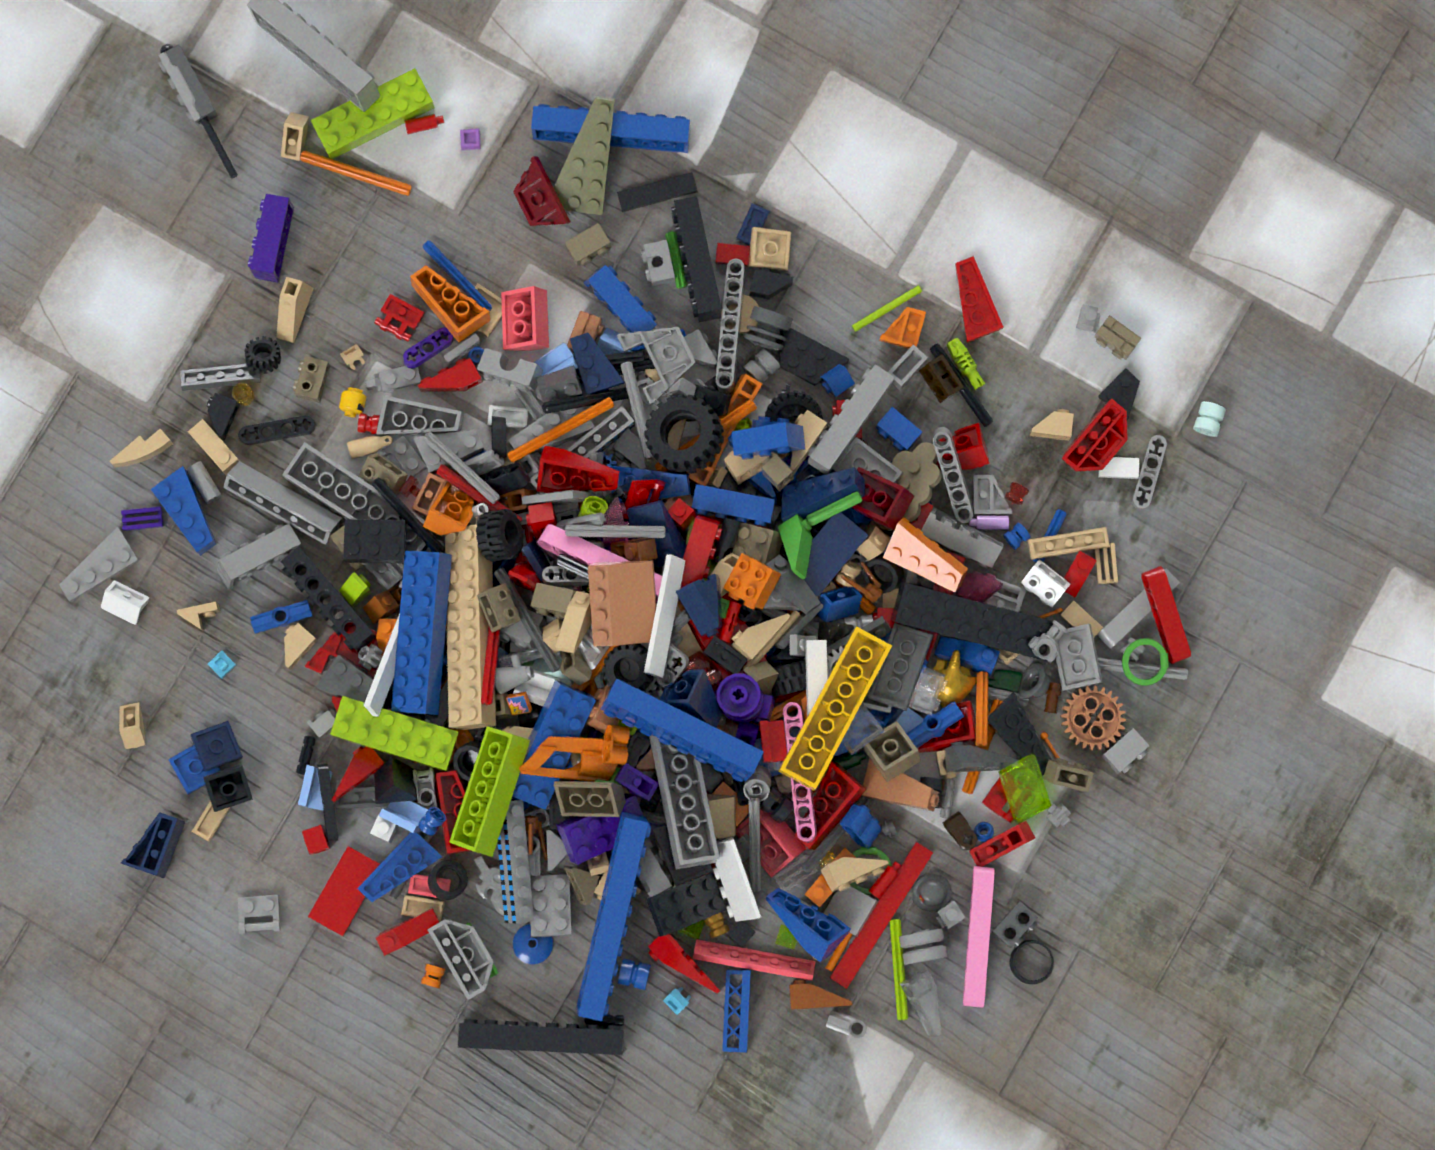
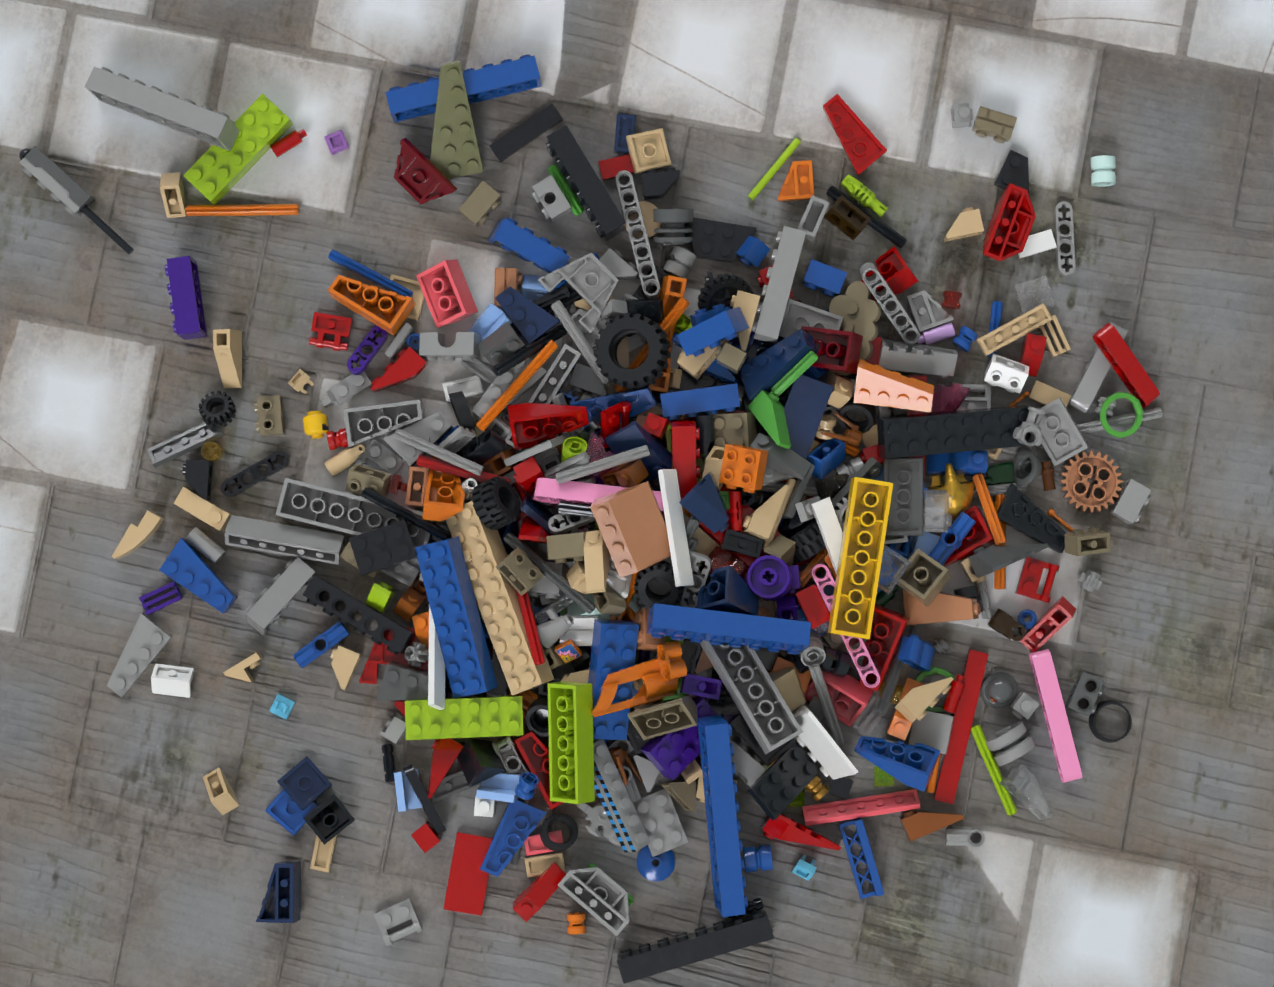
camera: 20 degrees left, 5 degrees up
clear neon green tile [998,754,1052,824] -> none

